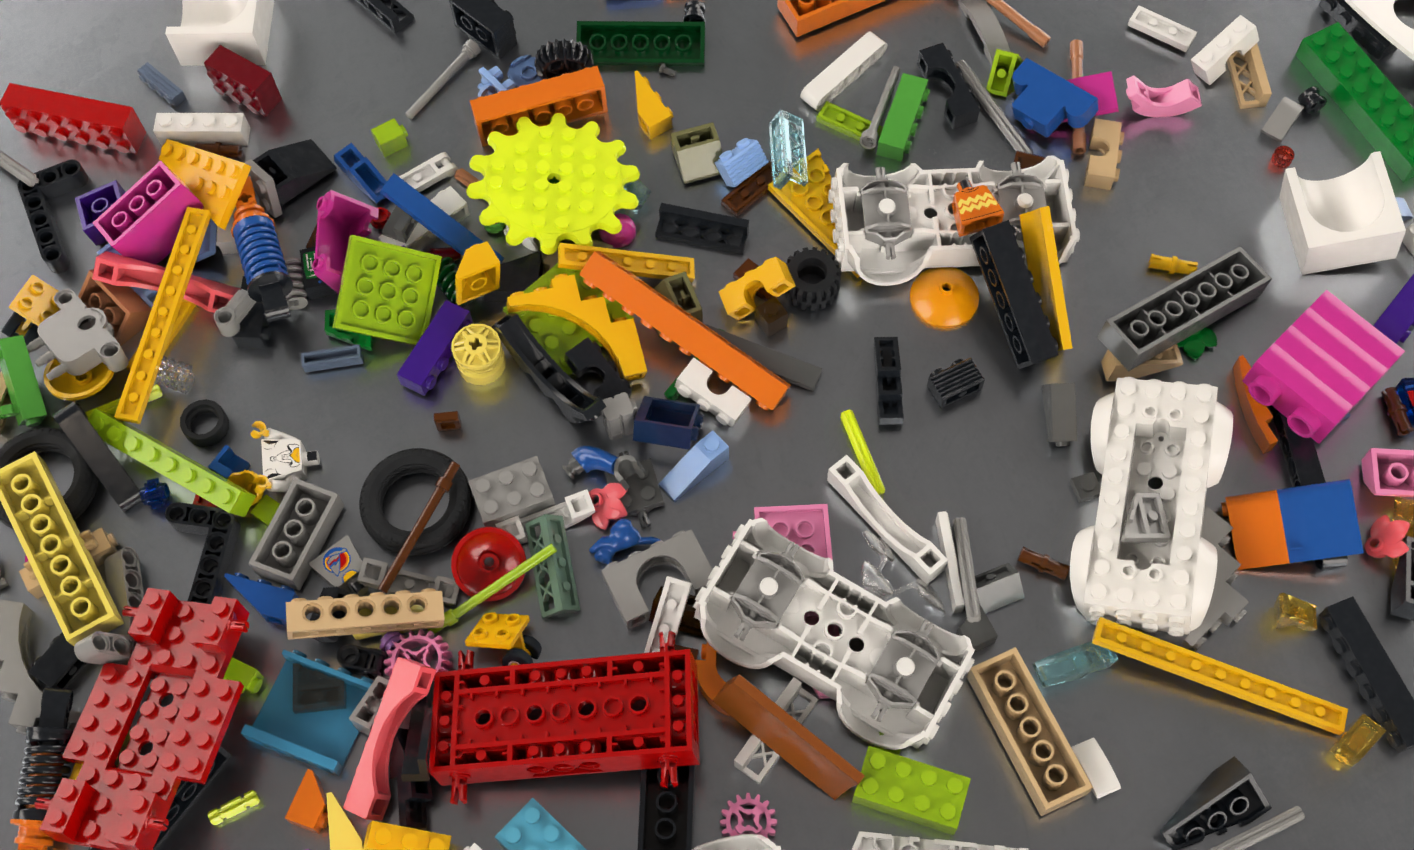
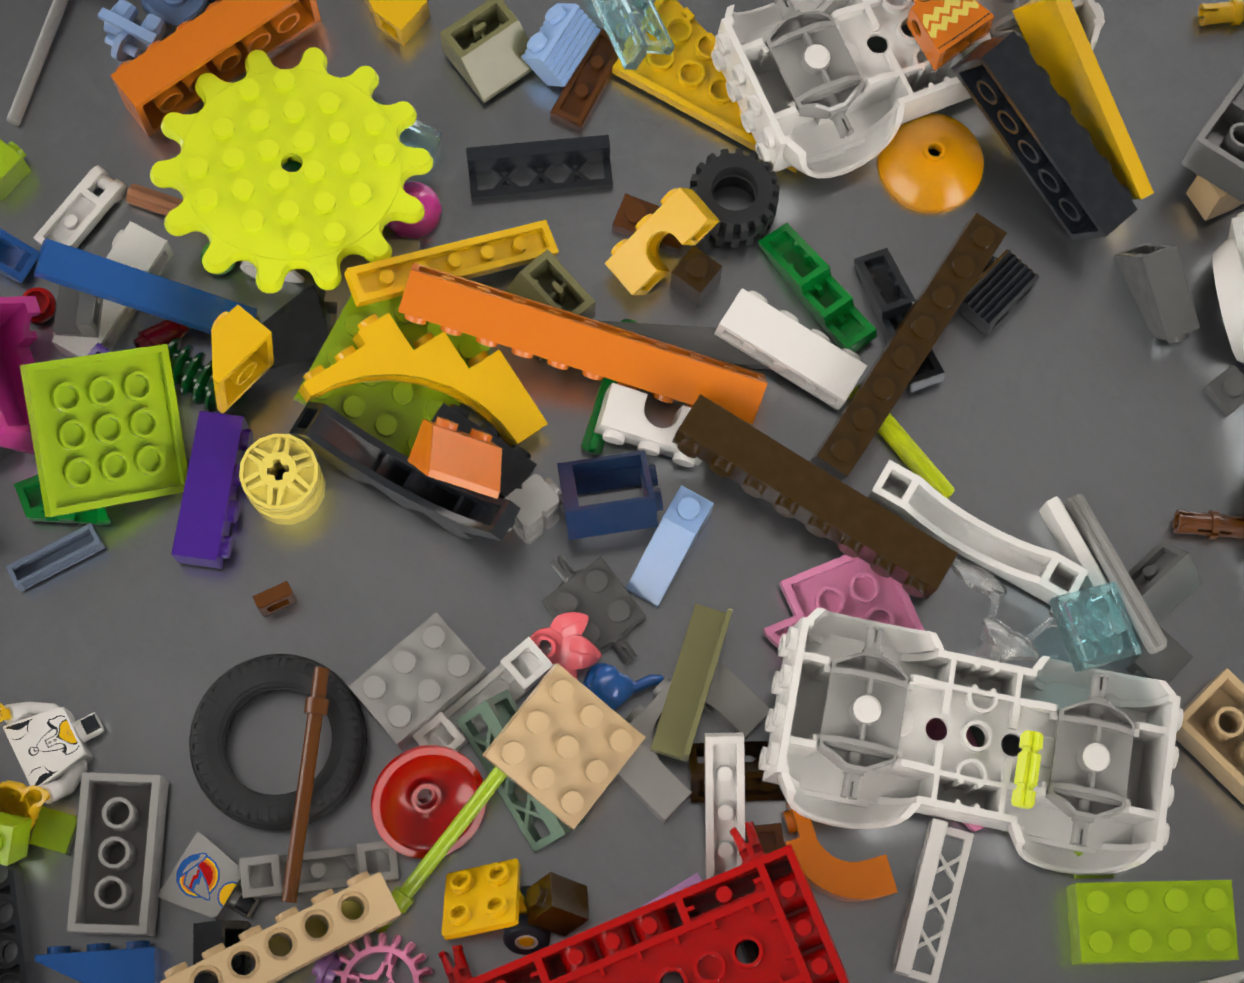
camera: 25 degrees left, 10 degrees up
piece [561,446,647,490] -> none
dark orange arch [713,674,865,800] -> none
none -> orange slope [408,417,502,499]
none -> tan plate [482,664,646,829]
none -> dark brown brick [526,872,589,937]
none -> olive panel [650,604,733,762]
none -> dark brown brick [672,394,958,599]
none -> white brick [714,288,868,410]
none -> green slope [758,222,877,352]
none -> dark brown brick [810,213,1007,481]
none -> neon yellow axle [1011,730,1044,809]
none -> clear light blue plate [1049,582,1142,673]

